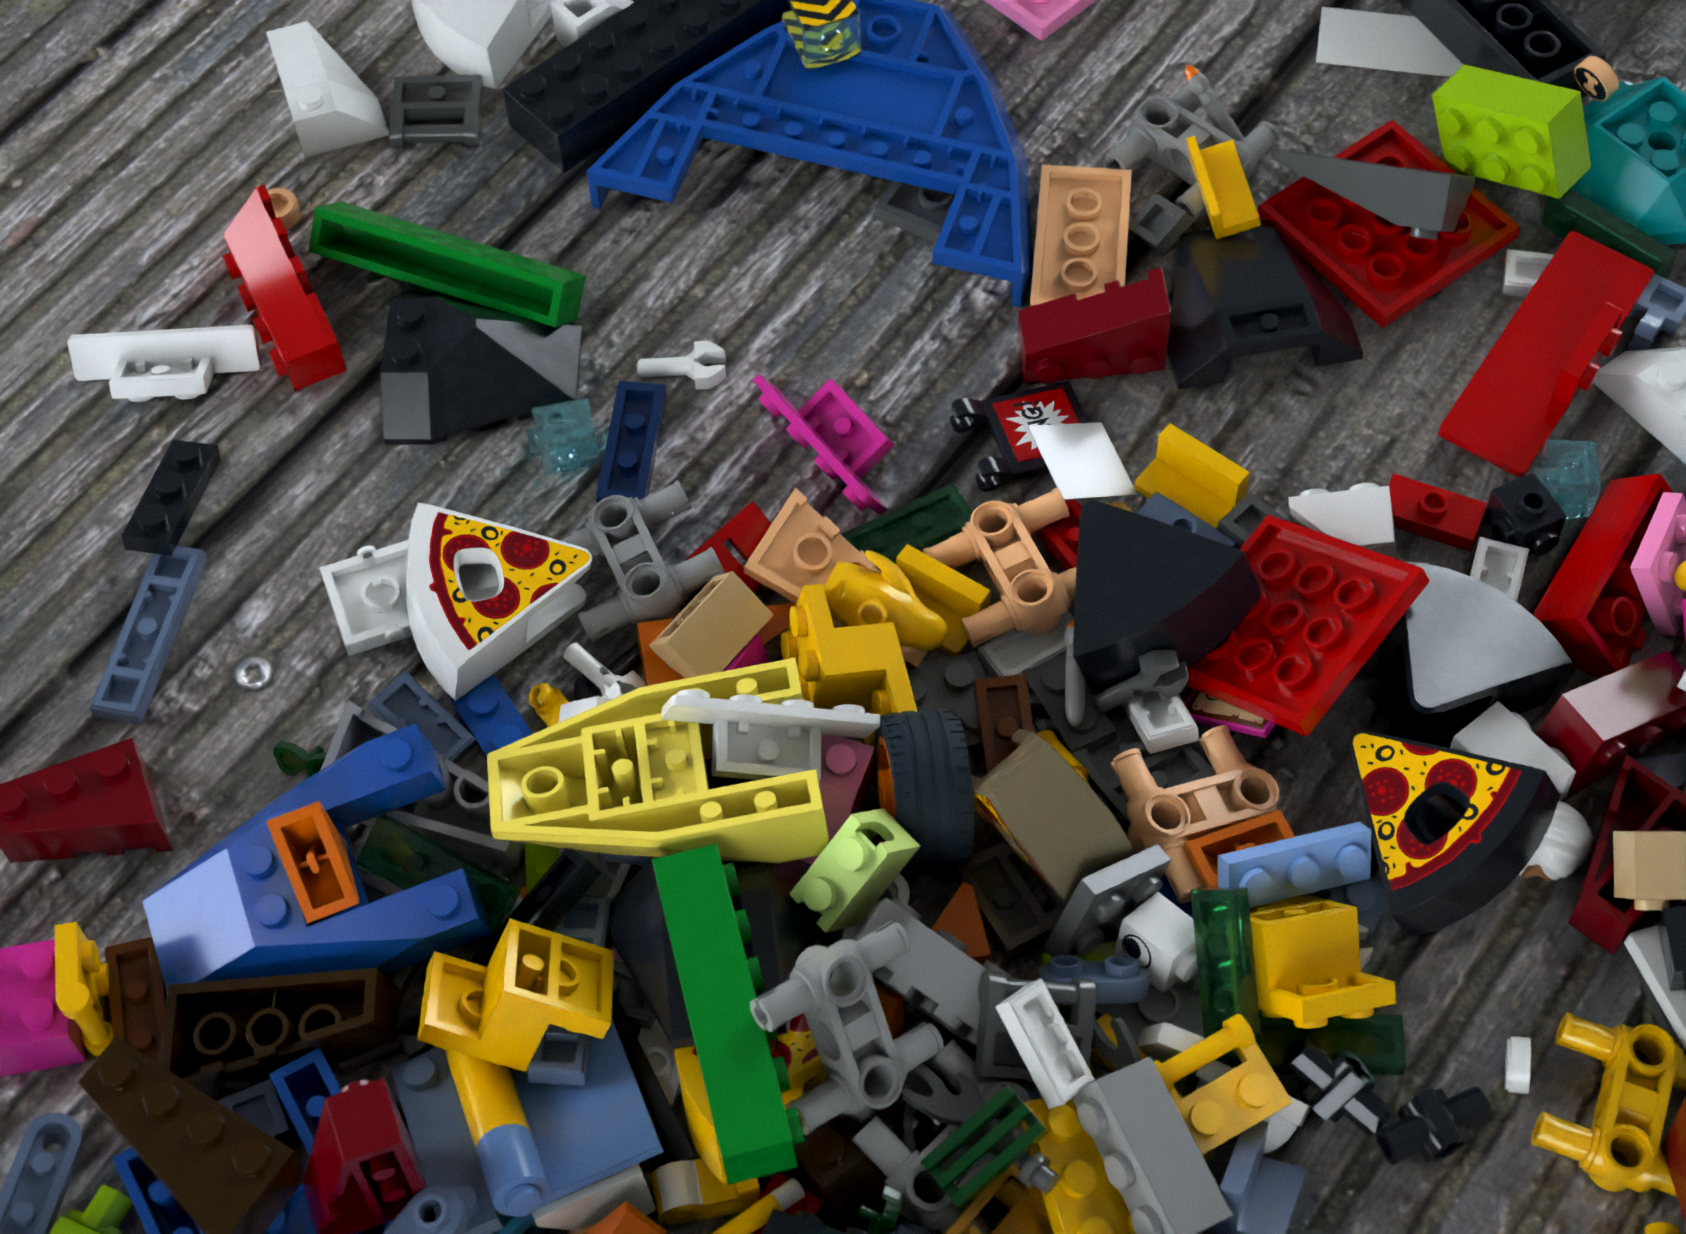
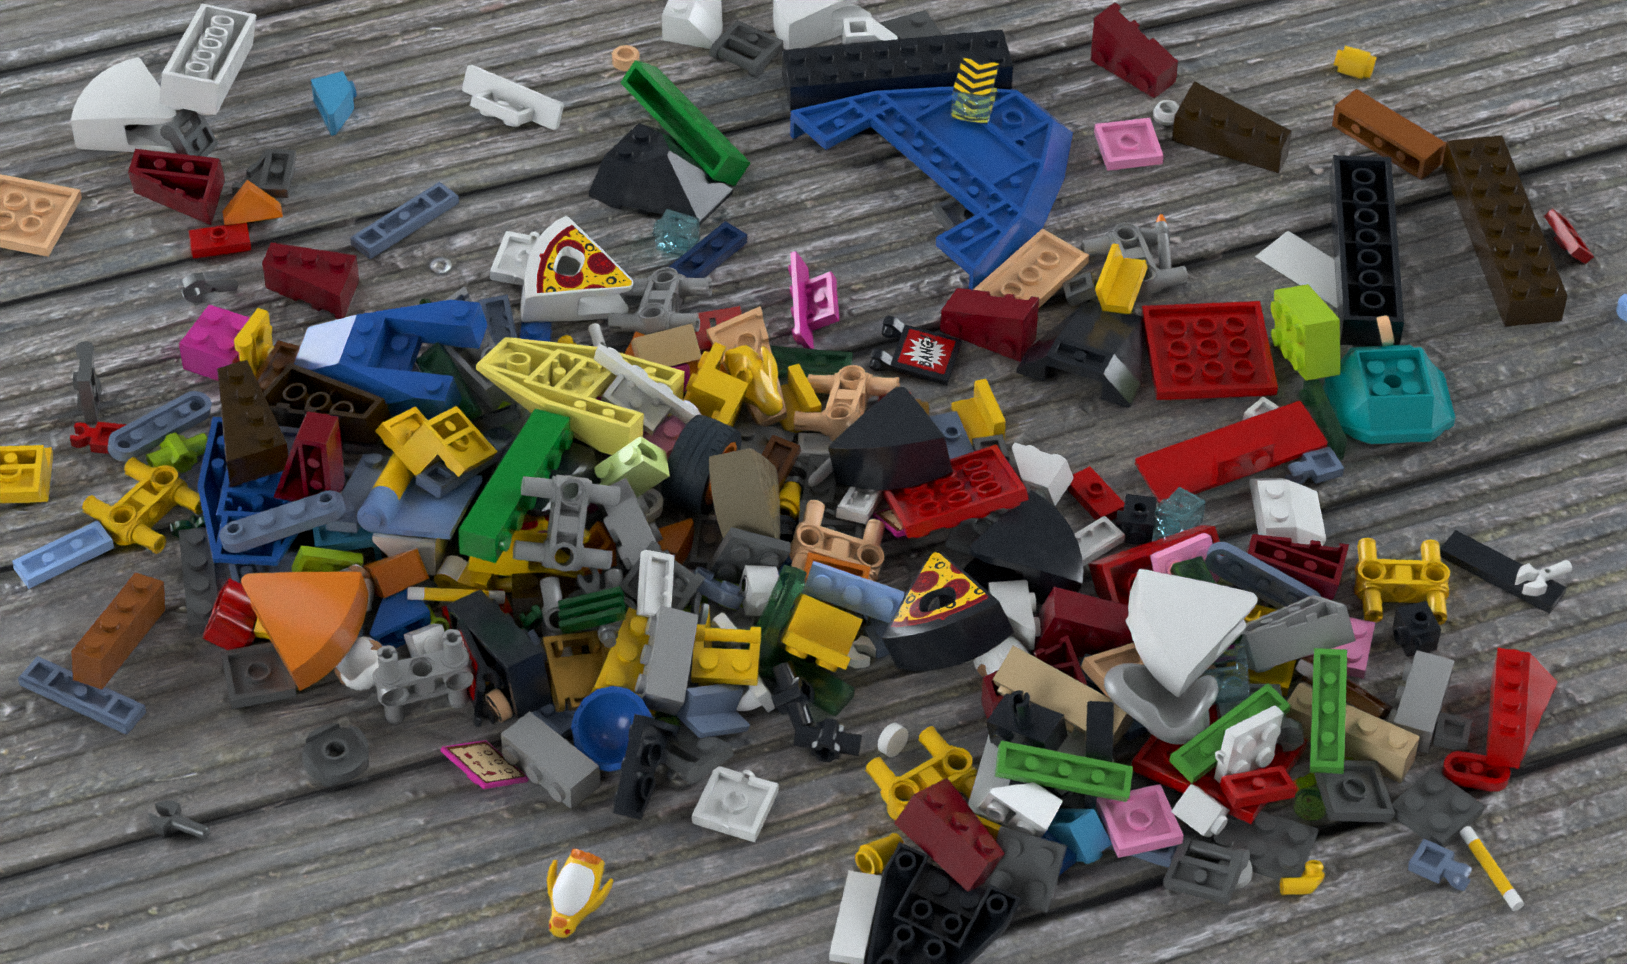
camera: 30 degrees right, 10 degrees down
black plate [121,440,221,556] -> none
red wedge [222,184,347,391] -> none
orange slope [266,800,360,923] -> none
white bar [637,341,727,390] -> none
white sticker [1028,422,1138,500] -> none
dark grey bar [1095,650,1189,712] -> none
dark grey wedge [1271,150,1476,240] -> none

